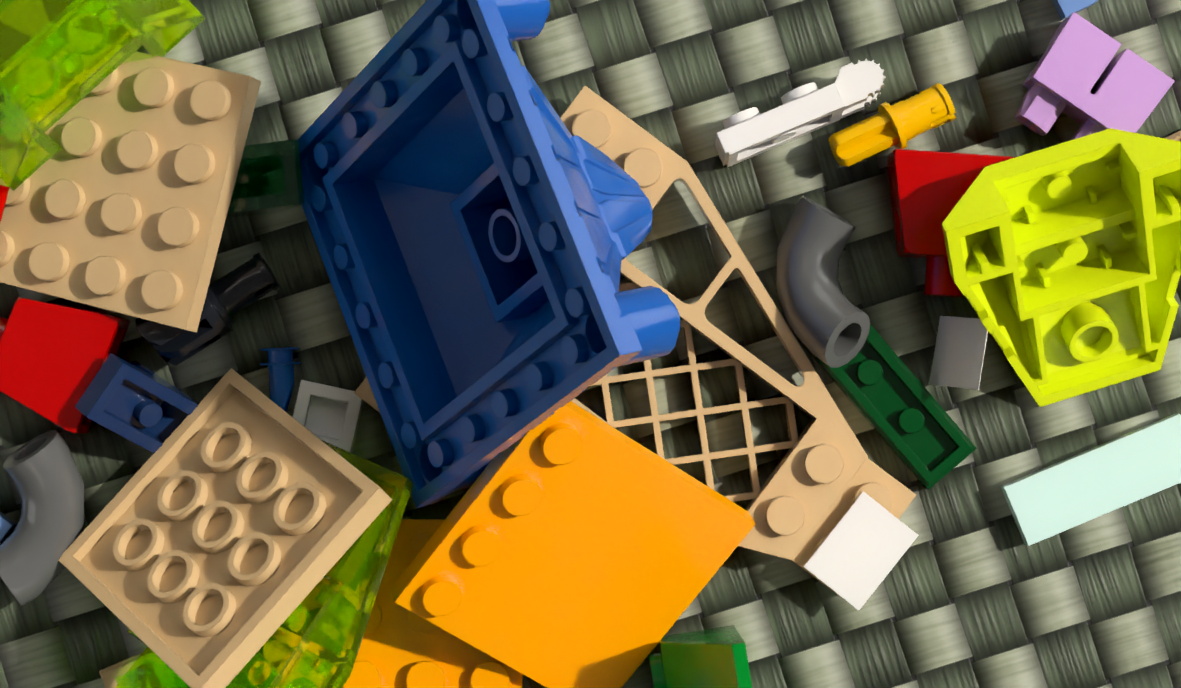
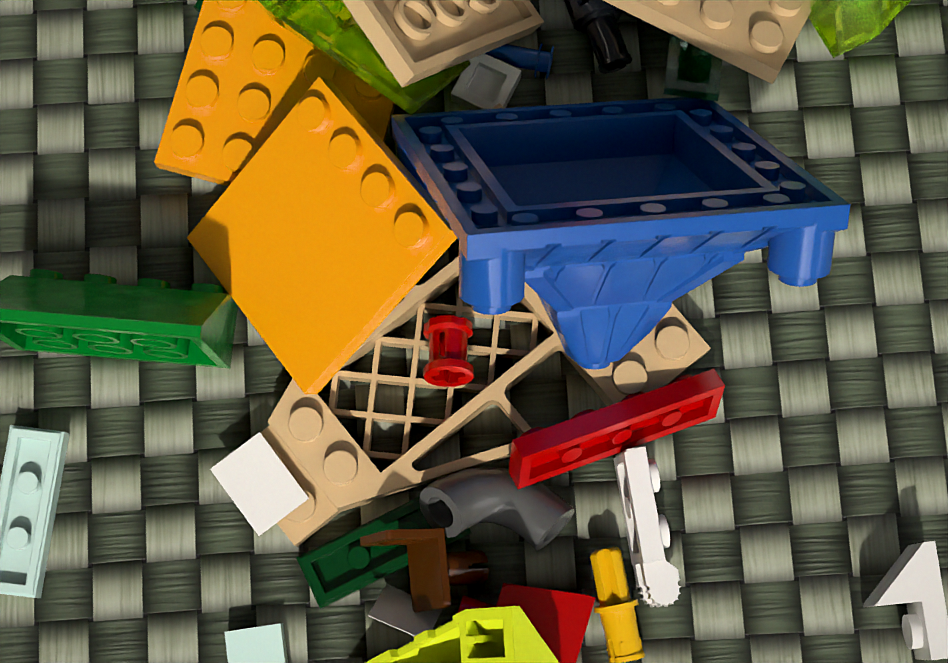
camera: 110 degrees right, 10 degrees down
none -> reddish brown bracket [360,528,489,613]
none -> red bush [423,315,474,387]
none -> red plate [508,369,725,489]

